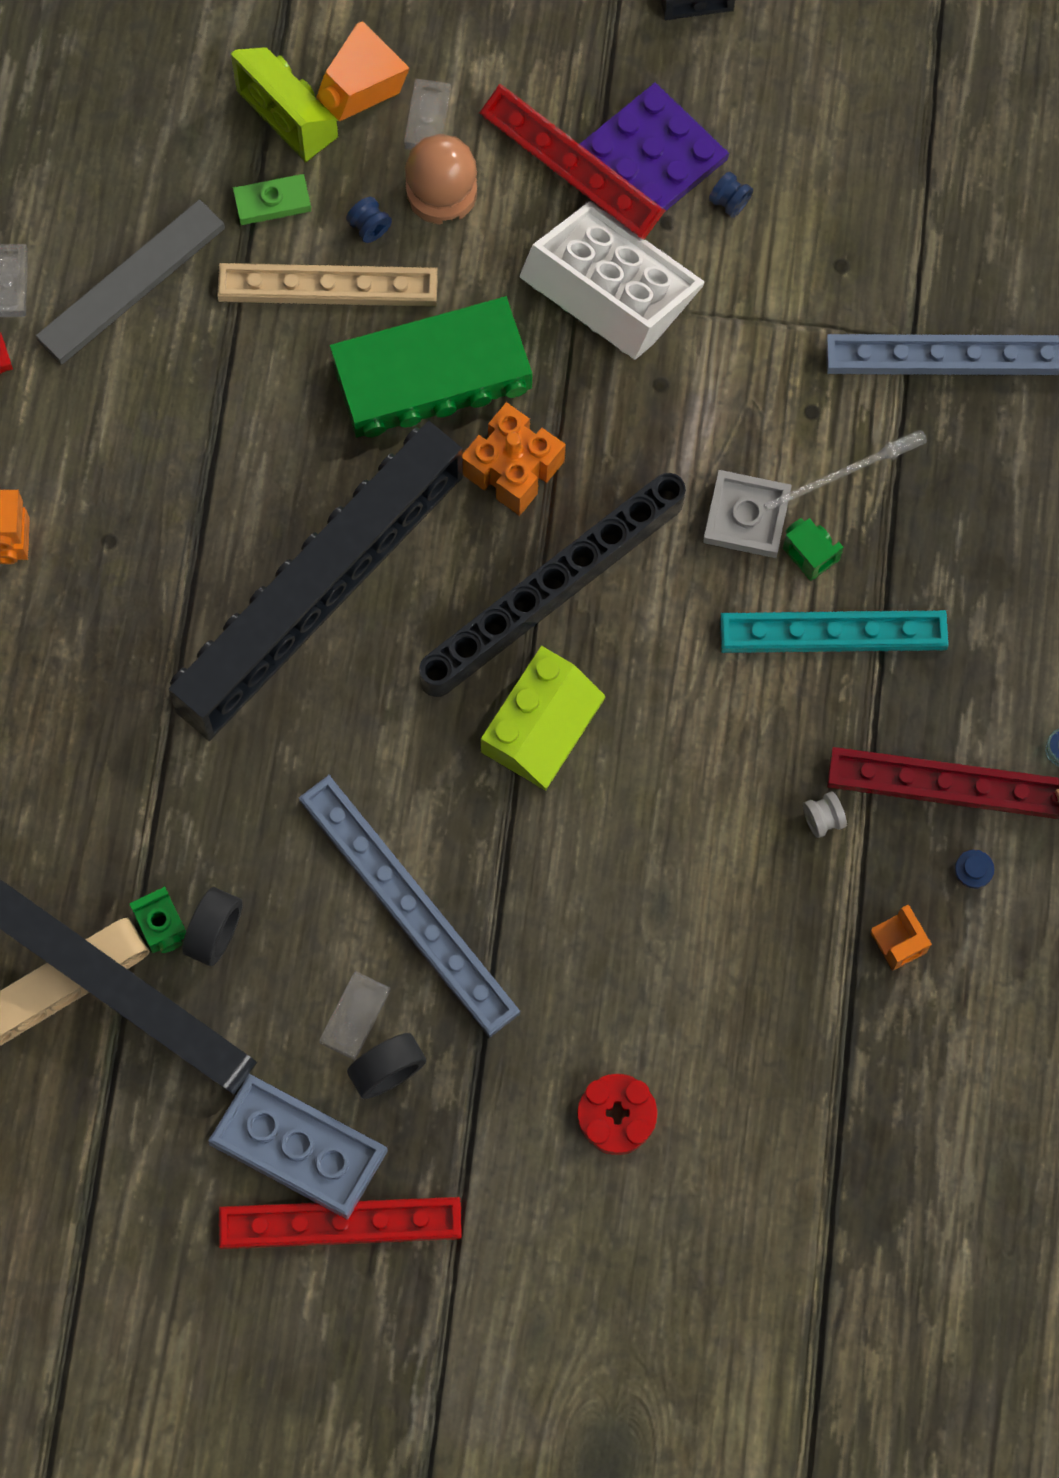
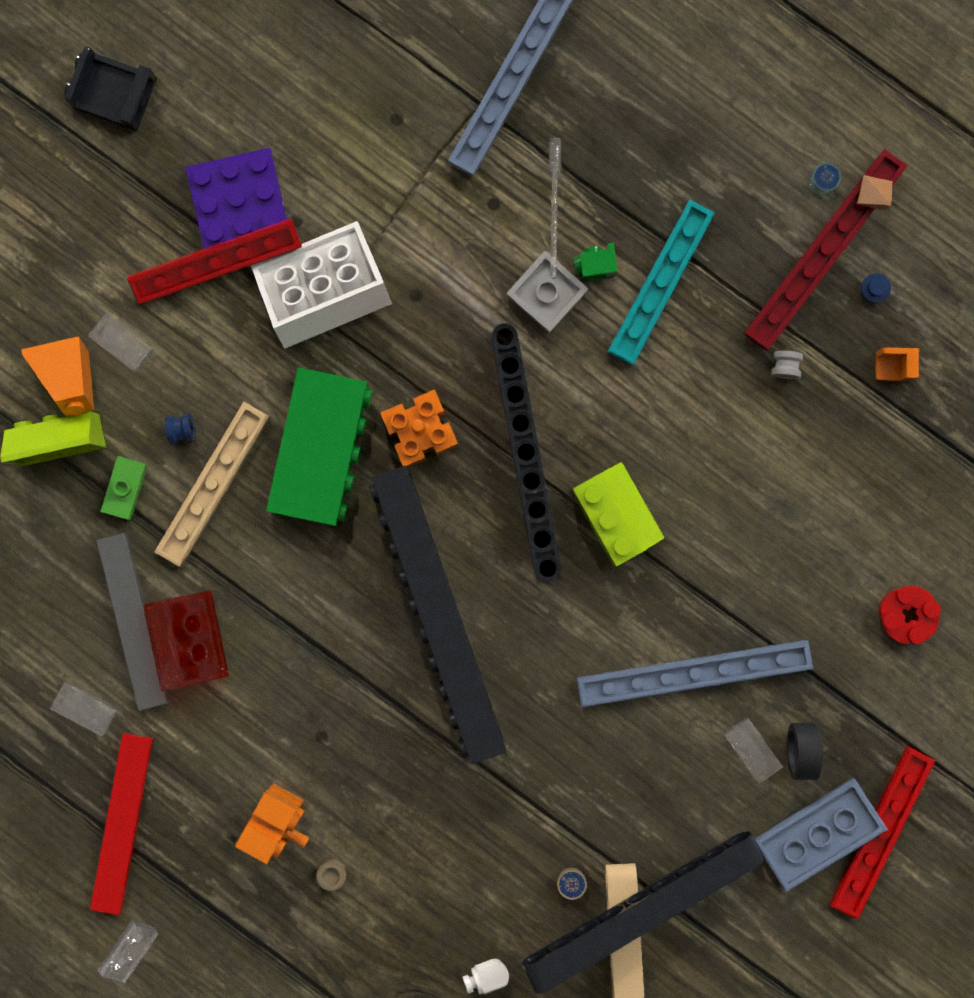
camera: 55 degrees left, 15 degrees up
green brick [129,887,186,953] -> none
black tyre [182,887,243,966] -> none
nougat tile [405,133,477,224] -> none
dark blue wheel [709,172,754,218] -> none
none -> clear red slope [143,590,229,691]
none -> tile [557,868,587,900]

